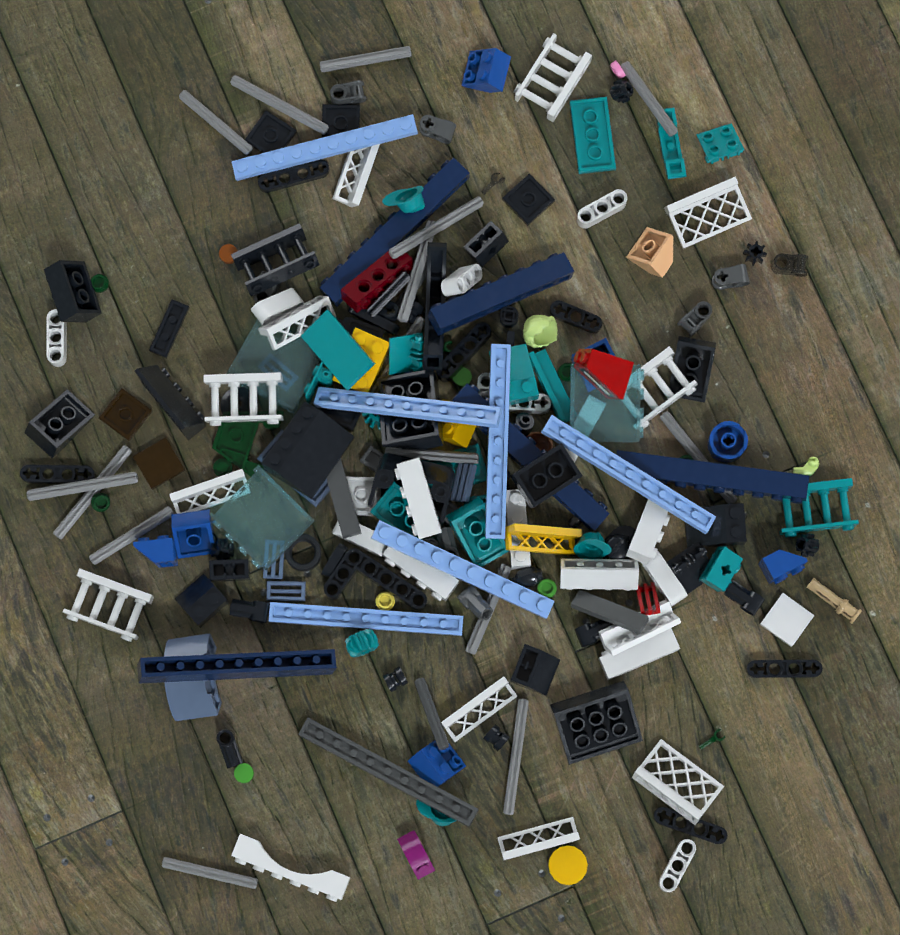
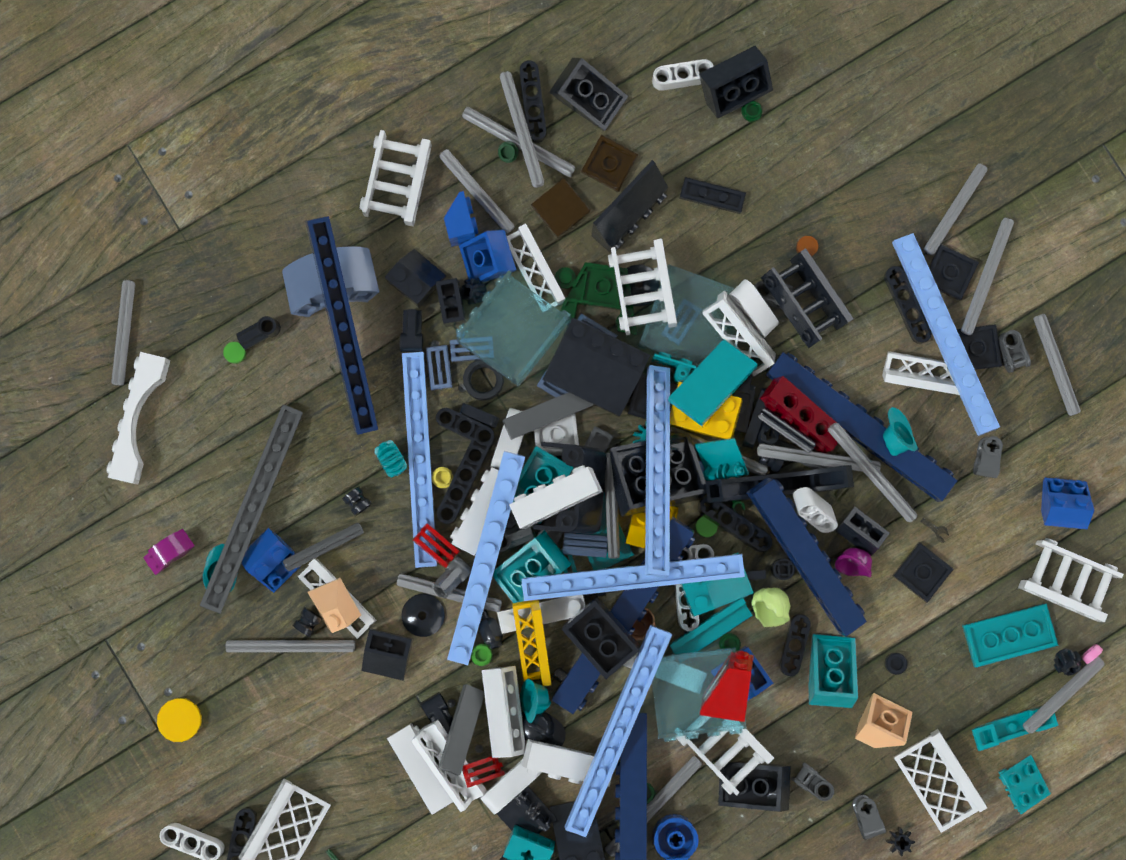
camera: 75 degrees right, 5 degrees up
white fence [497,817,580,860] -> none
black brick [513,413,534,437] -> none
black slope [550,681,643,765] -> none
white beam [577,189,627,229] -> none
none -> light nougat slope [308,578,361,633]
none -> black dish [401,594,445,637]
none -> red tile [412,523,459,568]
none -> teal slope [808,634,858,708]
none -> magenta helmet [835,548,872,577]
none -> black tile [884,653,908,675]

